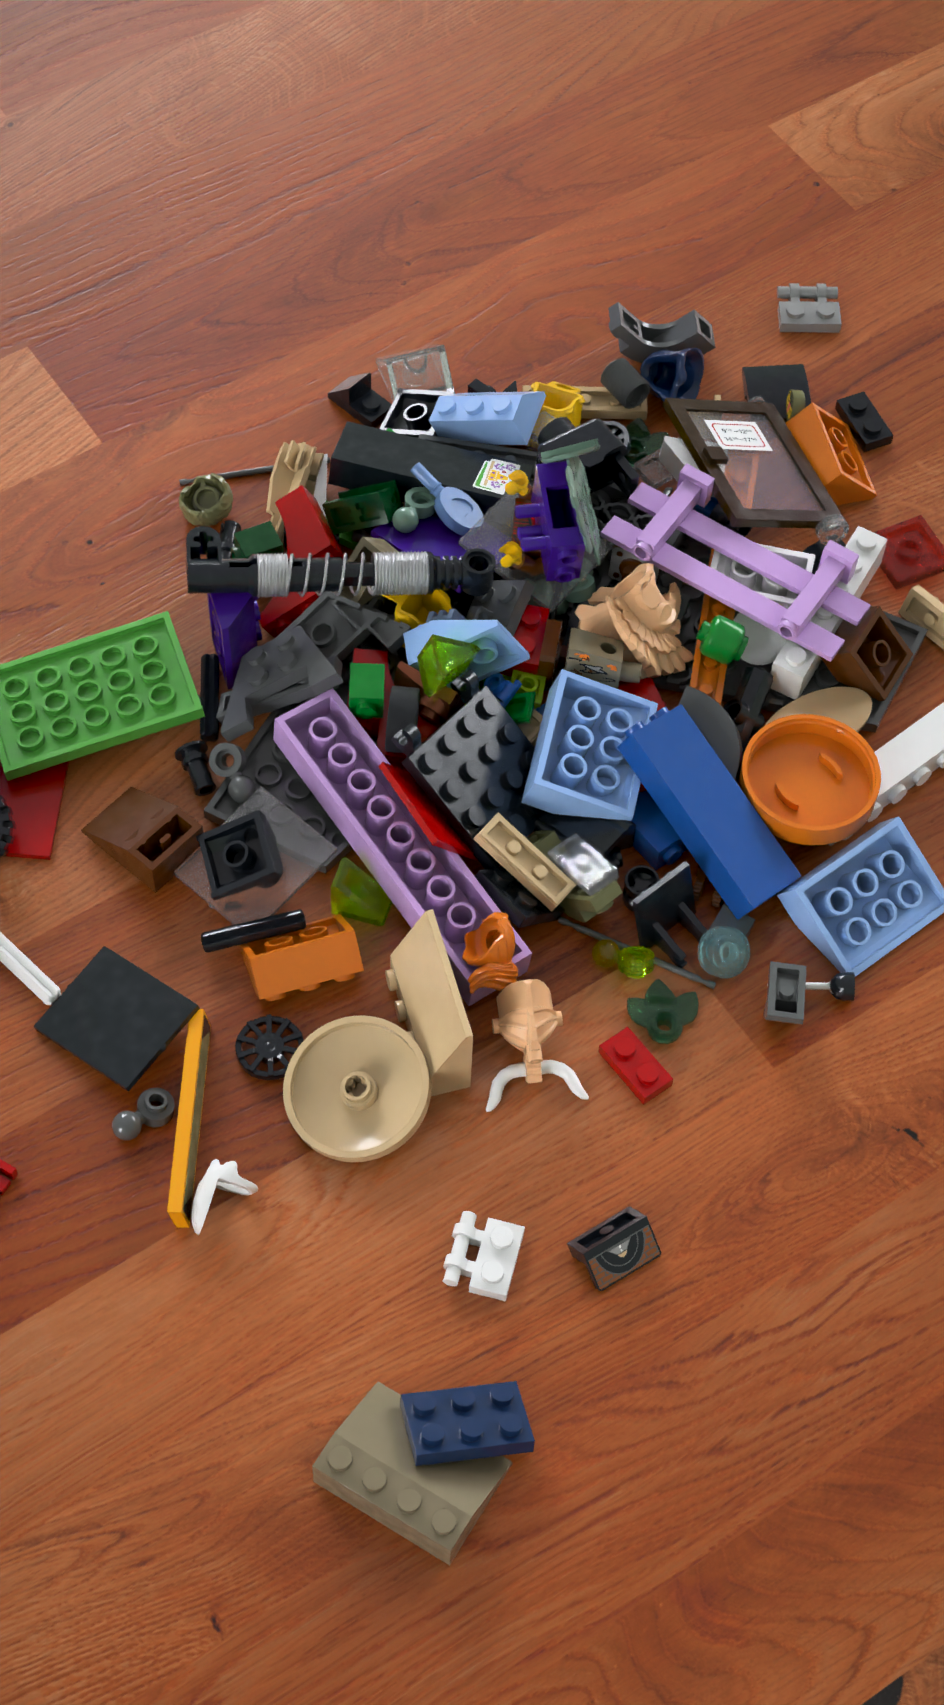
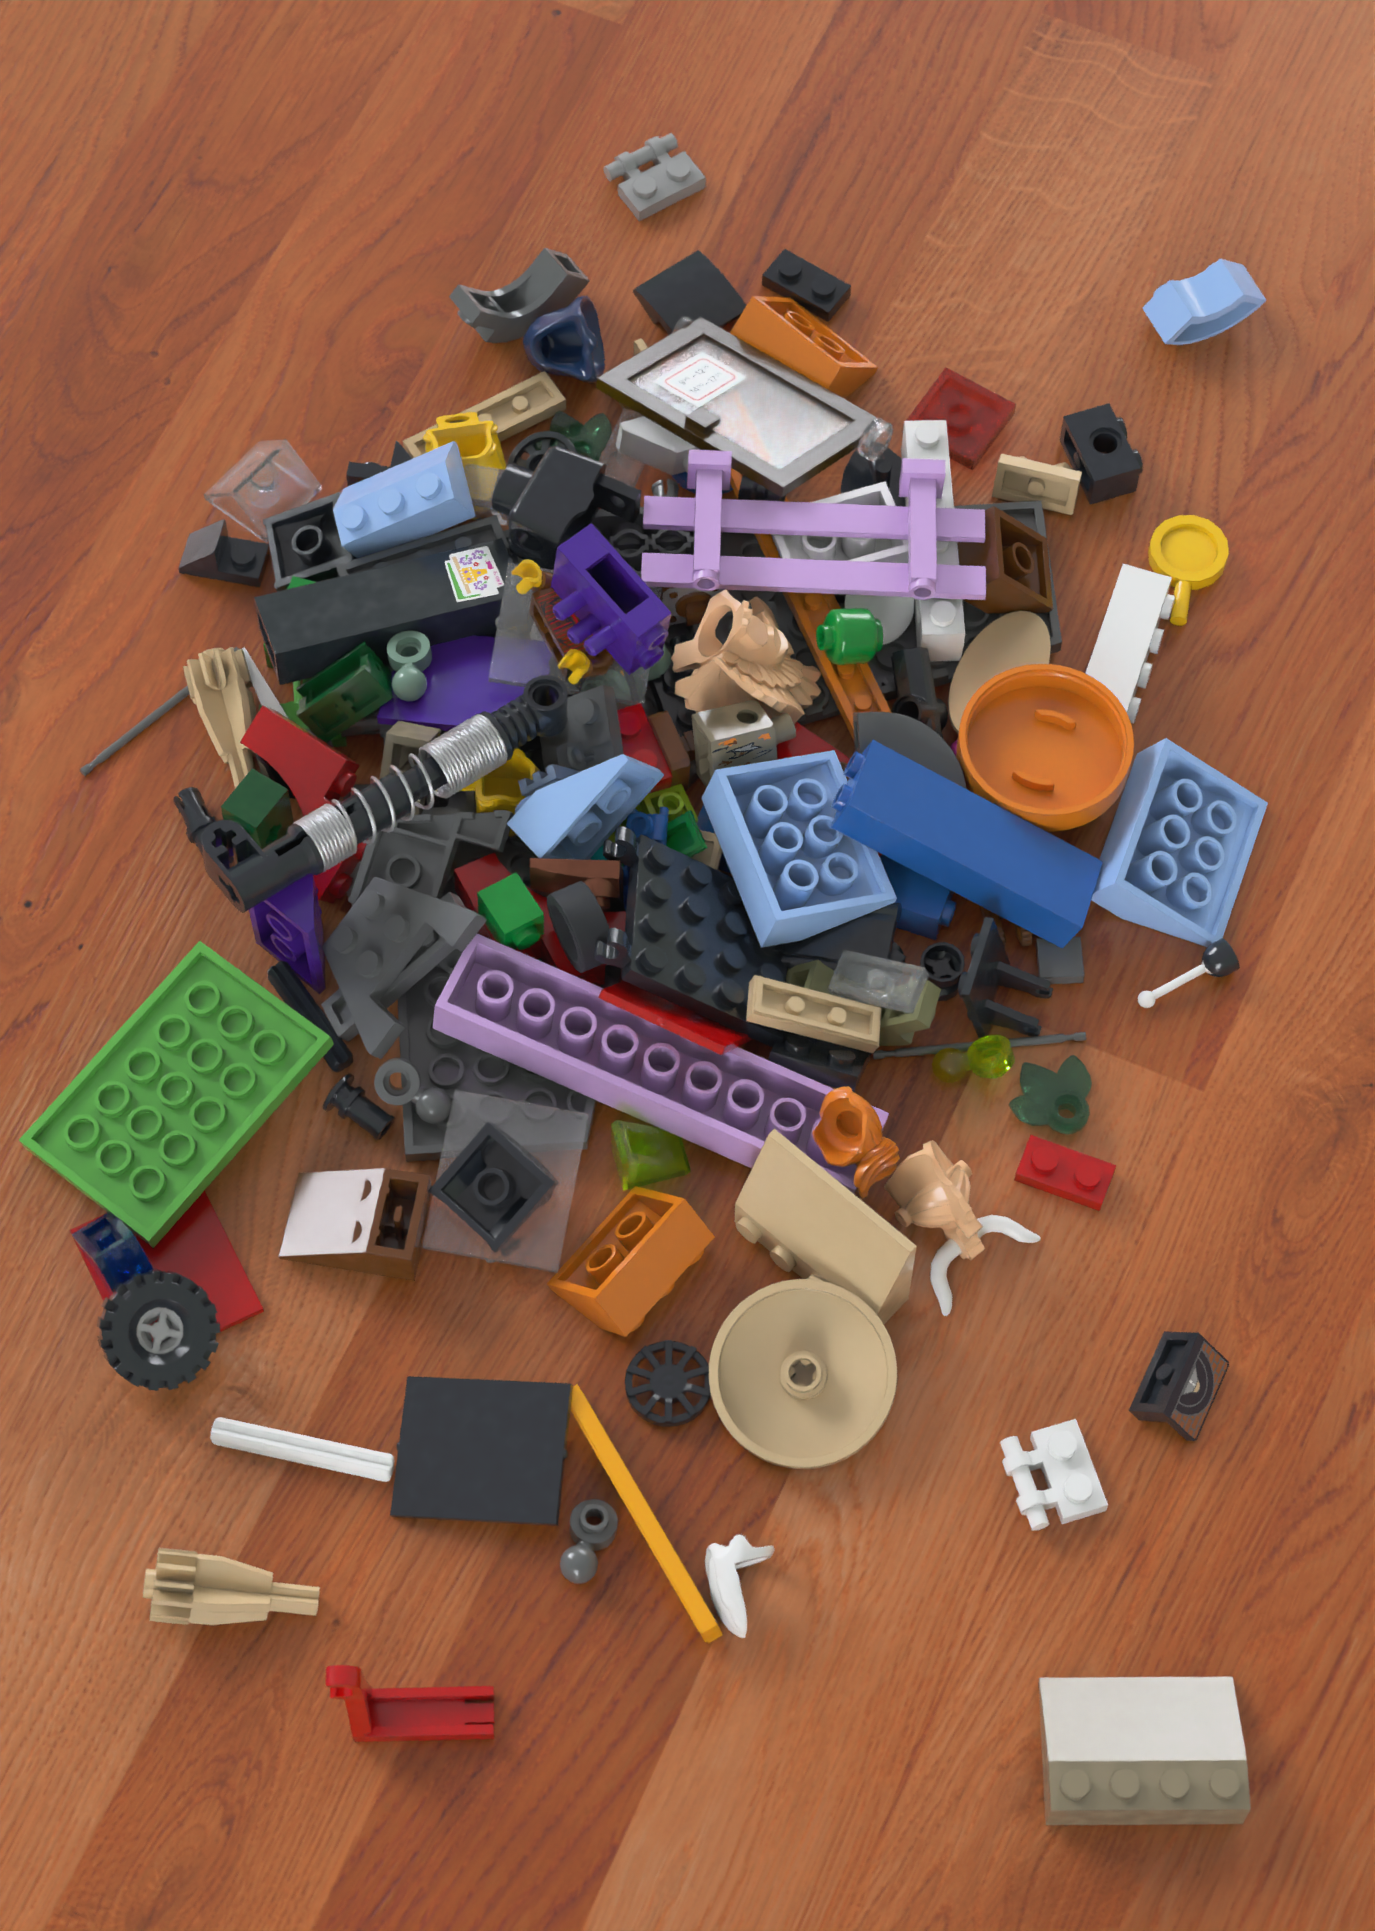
camera: 30 degrees left, 5 degrees up
olive hair [179,473,233,526] -> none
black axle [201,909,306,952] -> none
dark blue plate [400,1381,535,1466] -> none
medium blue piece [410,462,484,537] -> none
clear neon green slope [417,634,480,698] -> none
sand green plant [541,438,601,566] -> none
dark grey piece [600,358,650,409] -> none
clear light blue plate [698,926,750,978] -> none
dark grey slope [763,961,807,1025] -> none
olive tile [786,389,805,421] -> none

